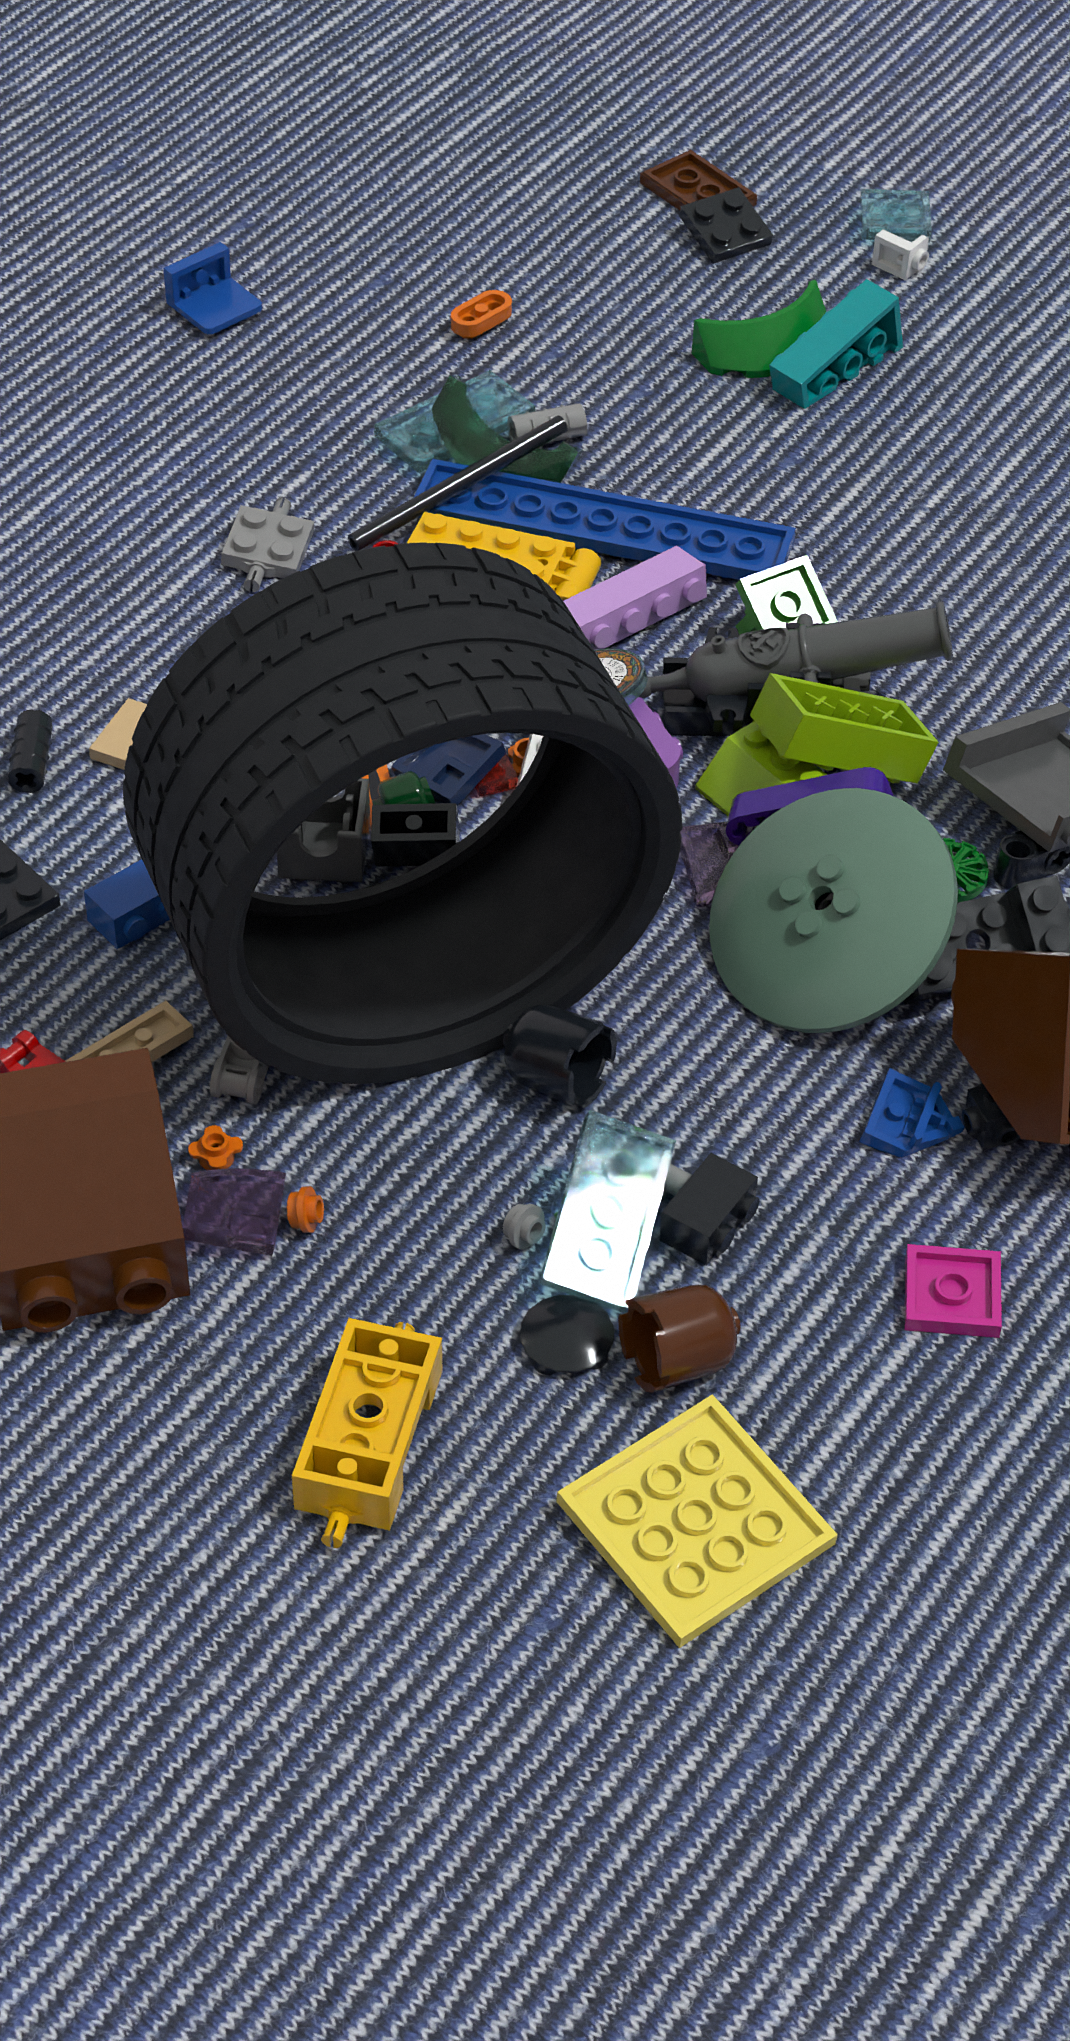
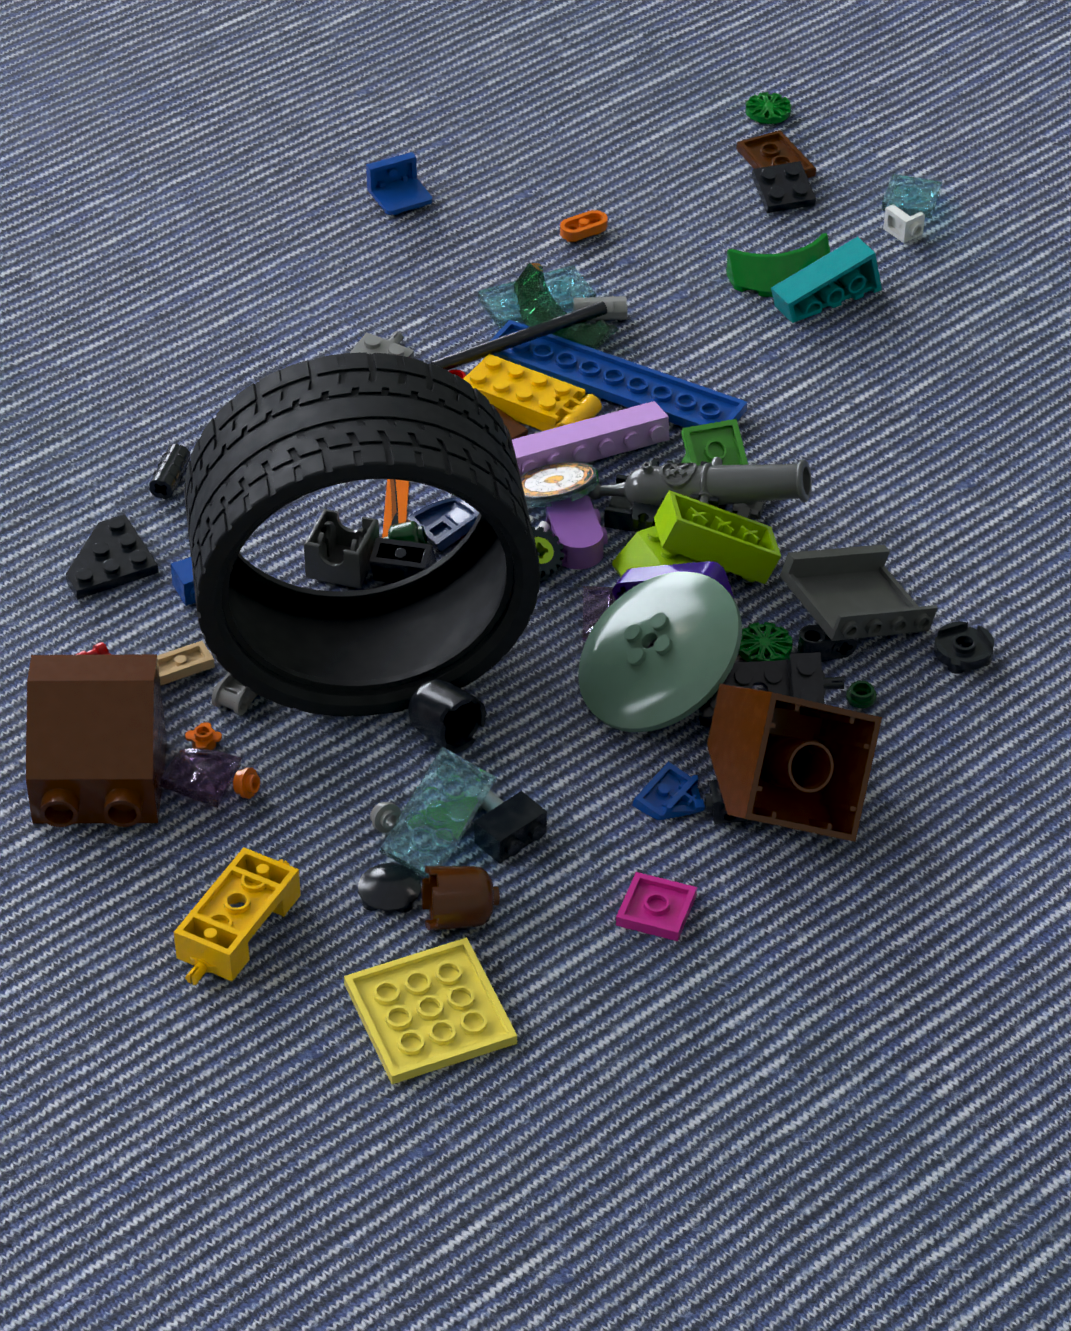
camera: 15 degrees right, 5 degrees down
none -> green wheel [745,92,792,124]

